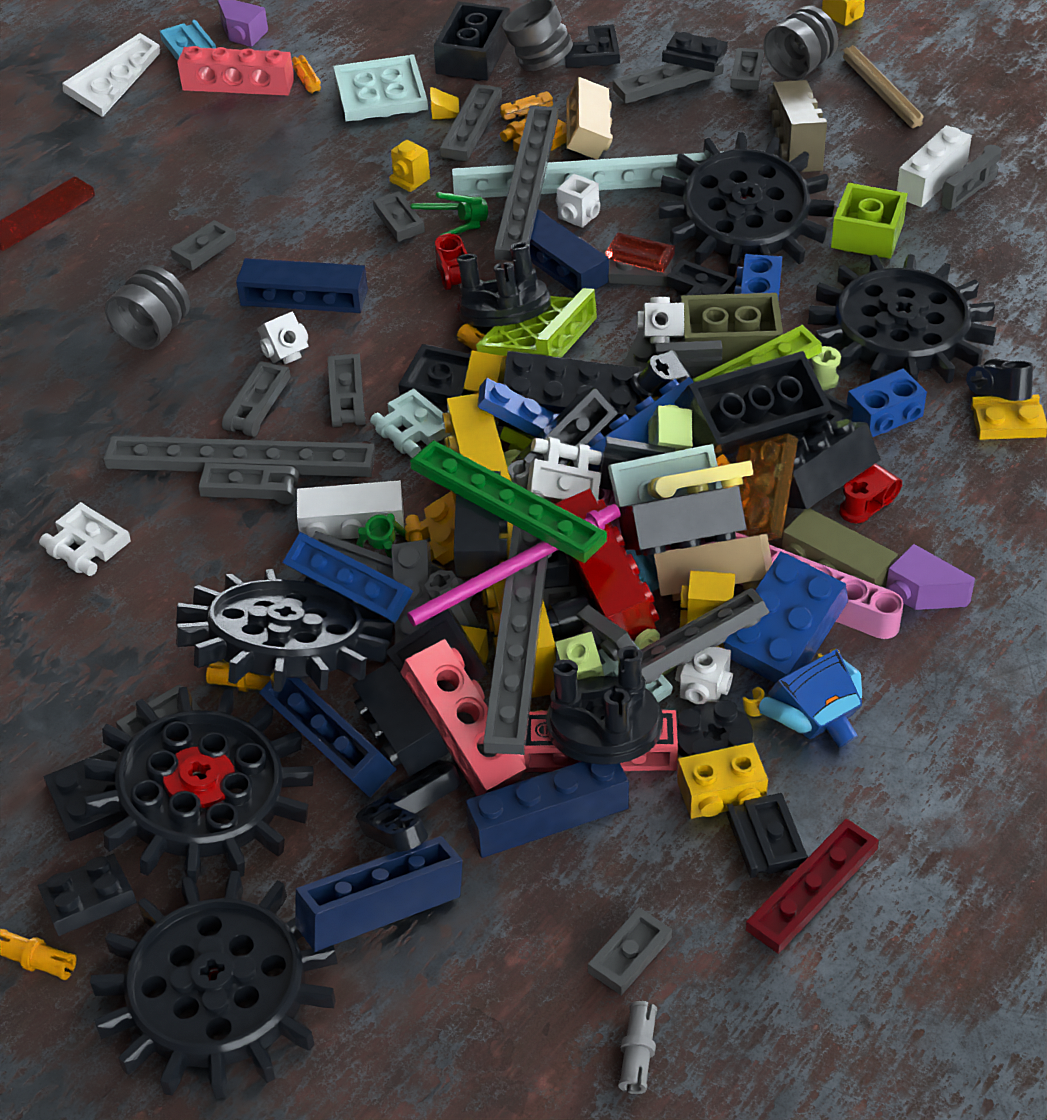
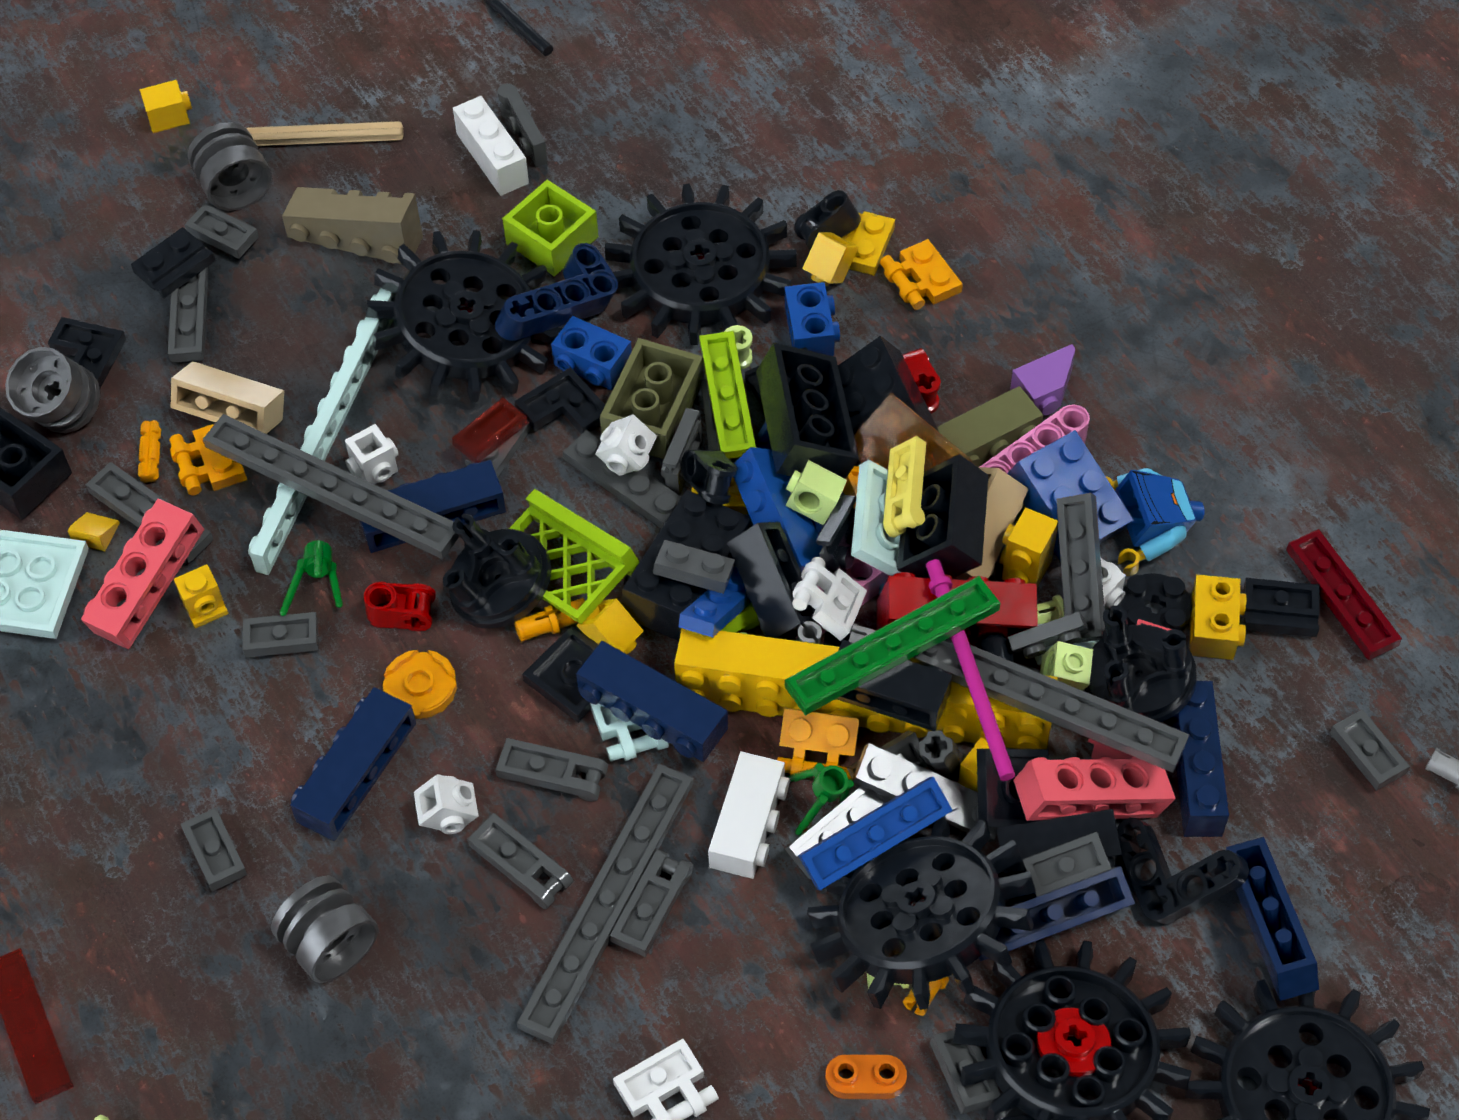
camera: 70 degrees left, 10 degrees up
none -> coral brick [81,499,205,650]
none -> light orange tile [383,650,457,719]
none -> dark blue beam [495,243,618,341]
none -> dark blue brick [576,641,728,763]
none -> dark grey plate [653,540,735,594]
none -> yellow brick [802,232,859,286]
none -> orange plate [825,1055,907,1099]
none -> light orange plate [880,239,963,310]
none -> dark grey plate [1022,832,1111,897]

